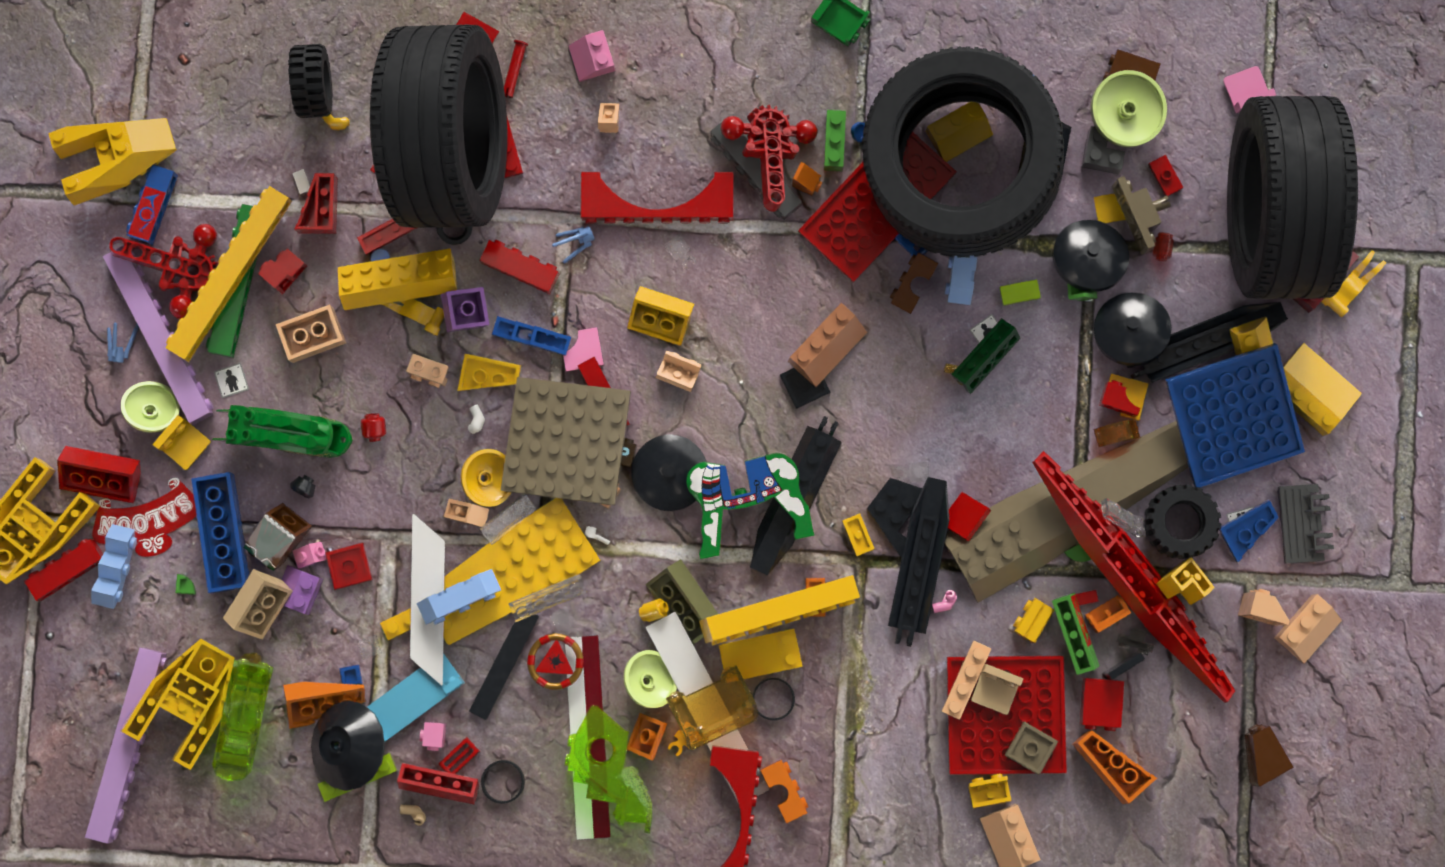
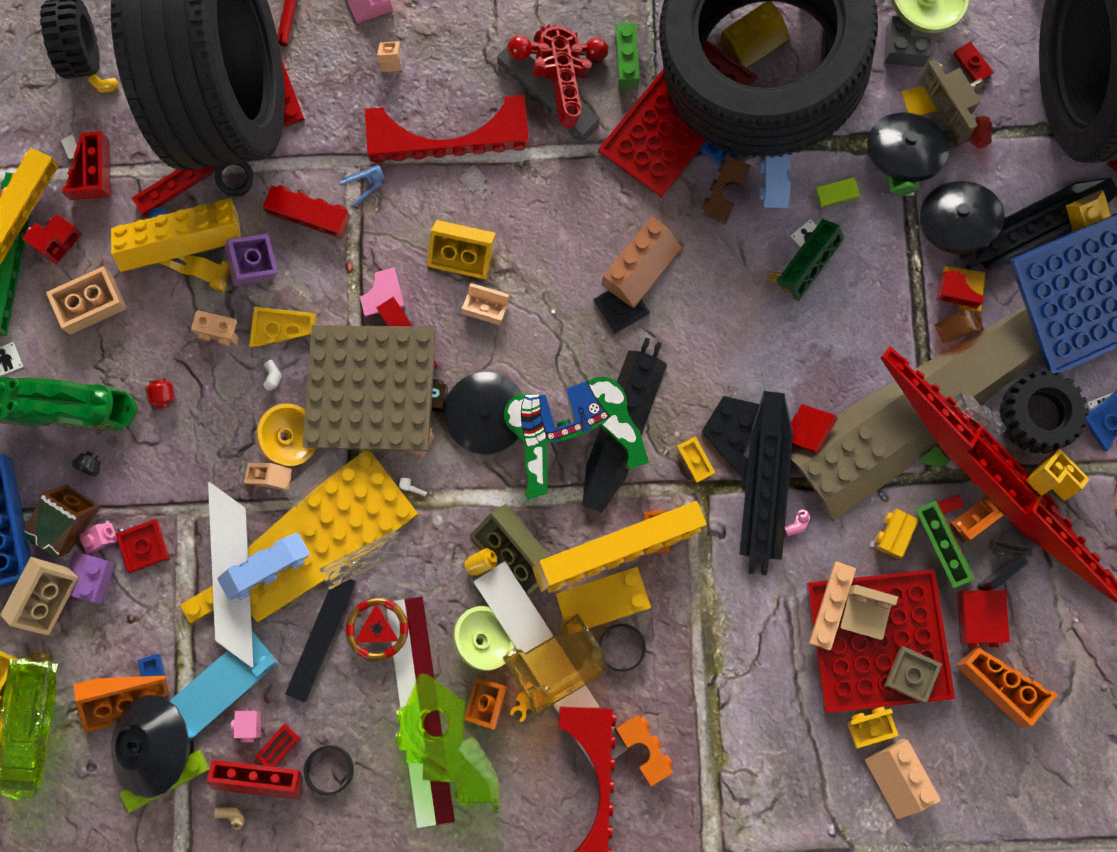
camera: 10 degrees left, 5 degrees down
blue slope [492,316,571,356] -> none
orange slope [792,162,823,196] -> none
blue piece [851,122,865,142] -> none

